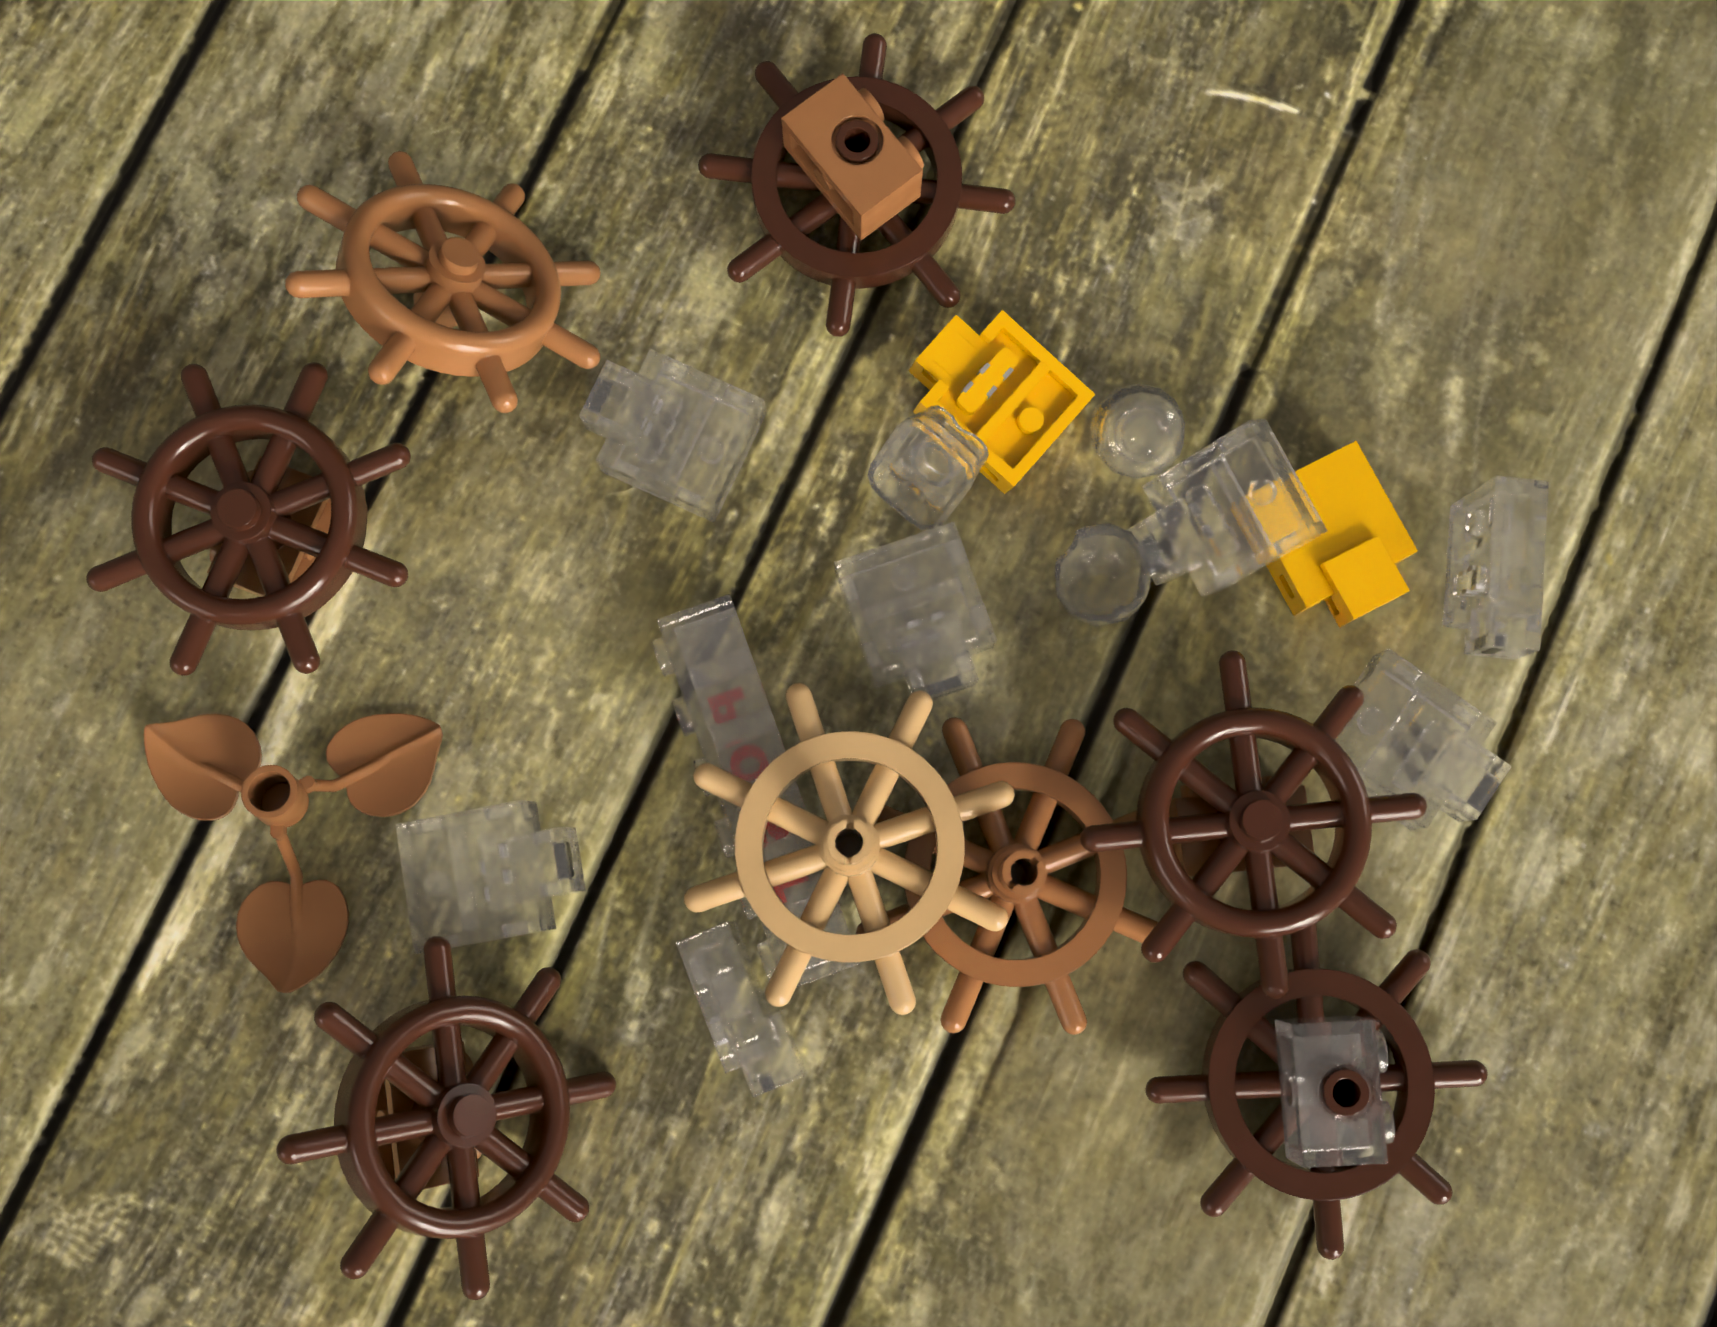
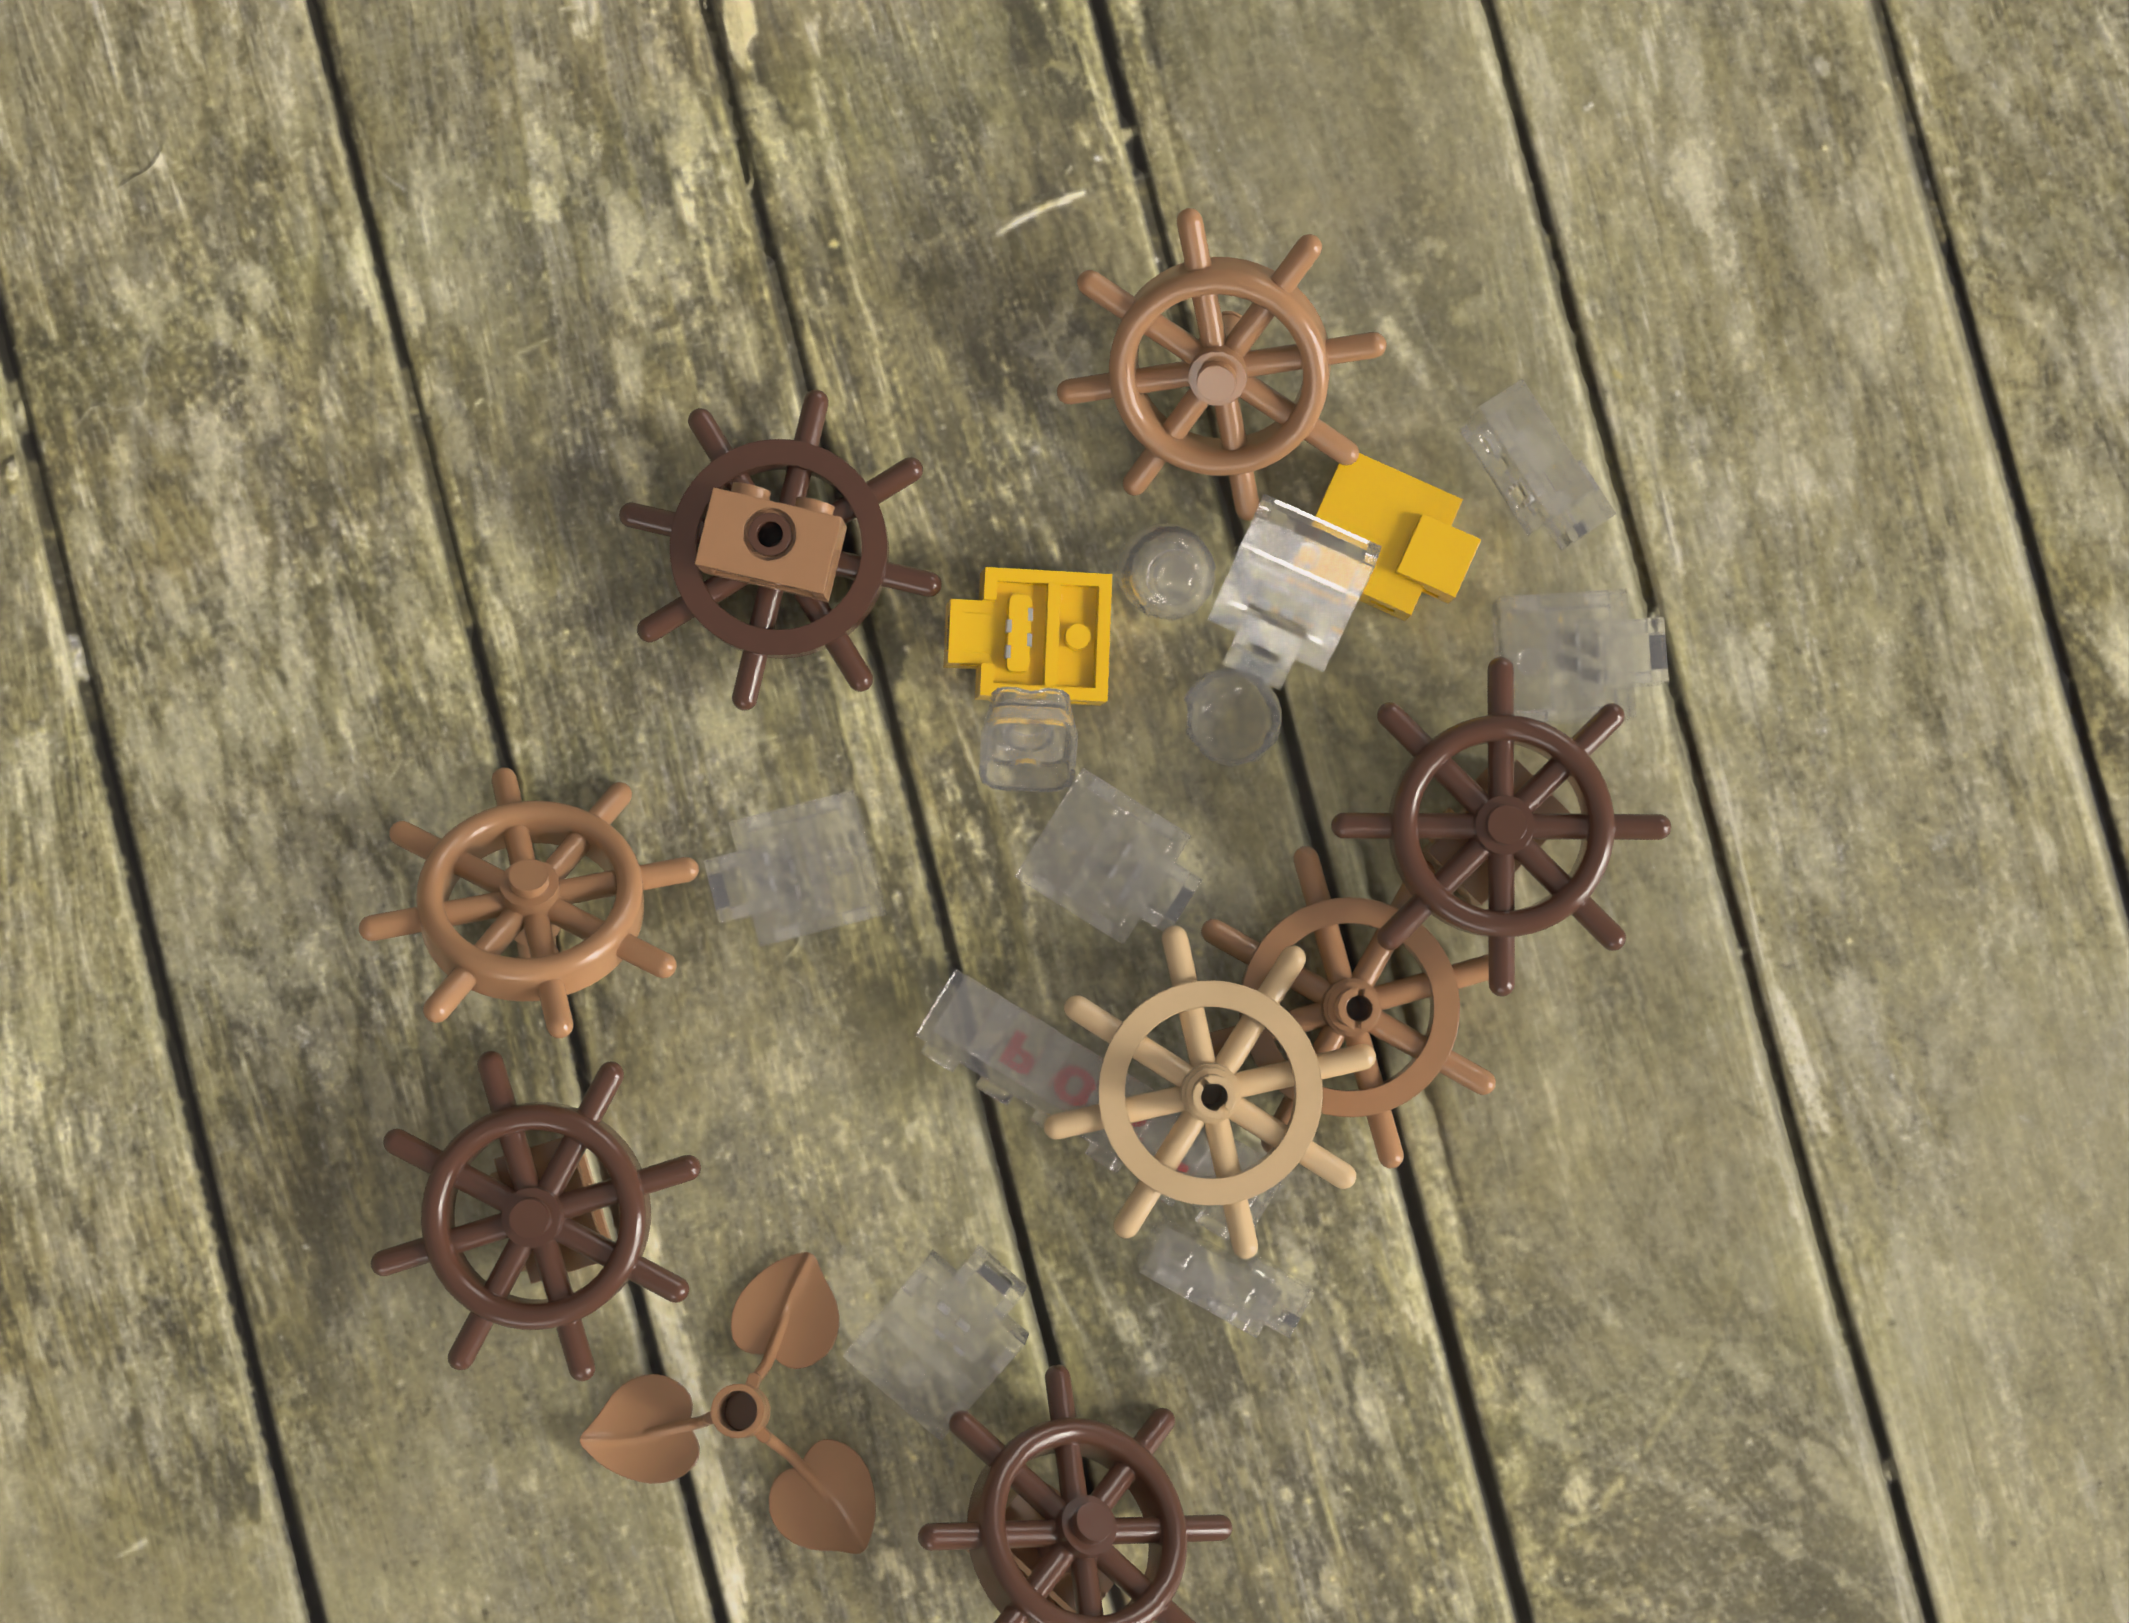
camera: 40 degrees left, 5 degrees up
reddish brown brick [1145,924,1488,1260] -> none
none -> medium nougat piece [1057,208,1387,521]

